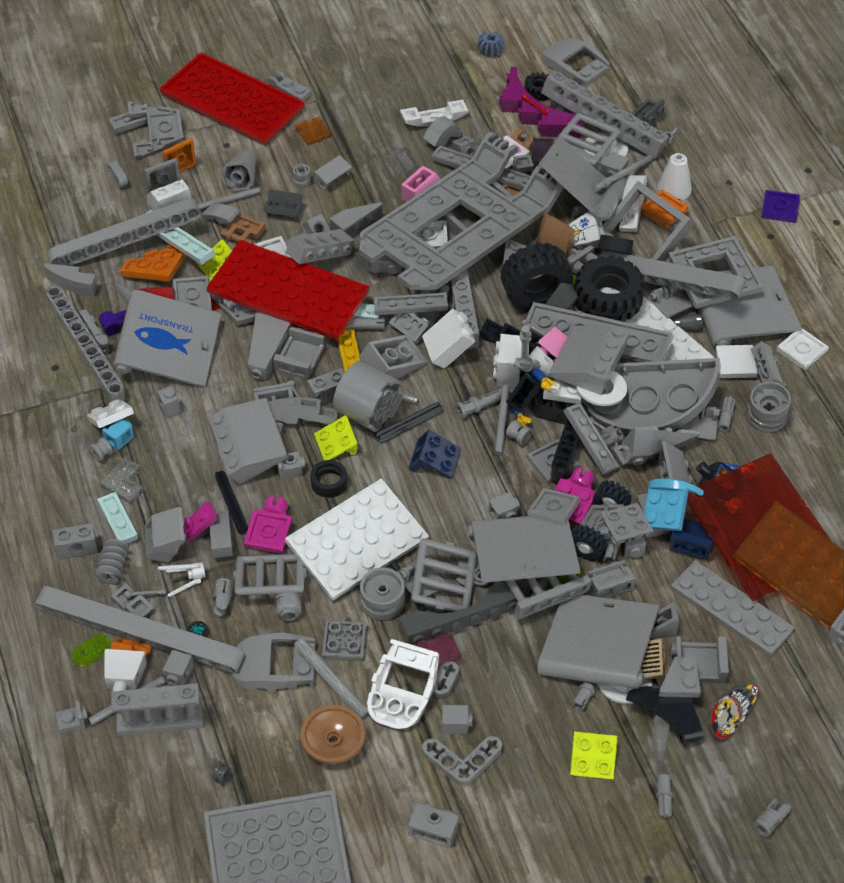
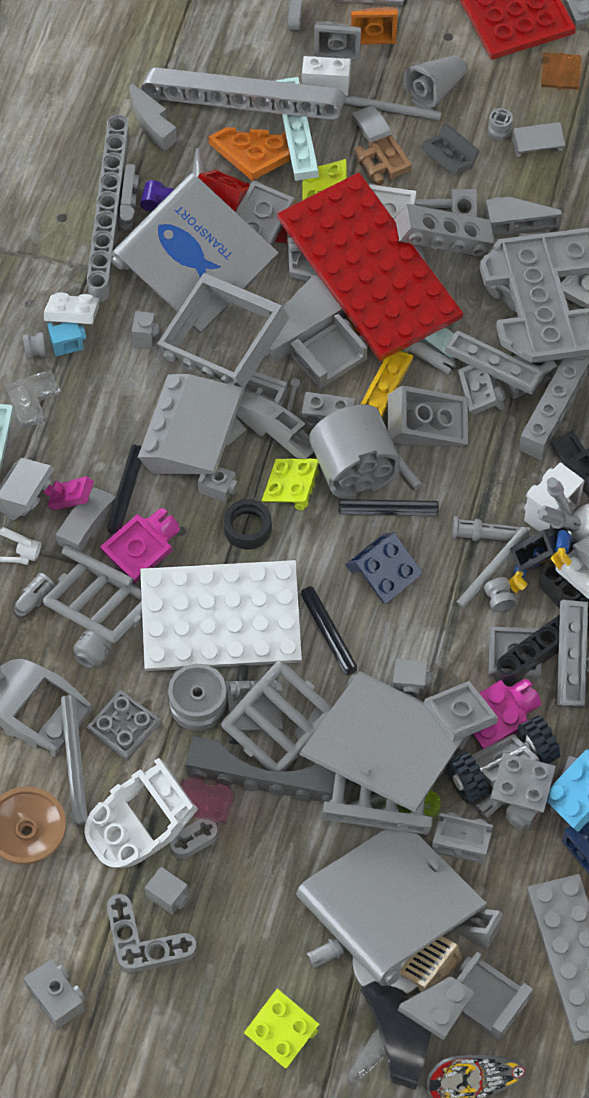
camera: 35 degrees right, 10 degrees up
white brick [422,309,475,369] -> none
none -> light grey bar [62,545,133,587]
none -> light grey window [157,273,289,389]
none -> black axle [301,586,357,675]

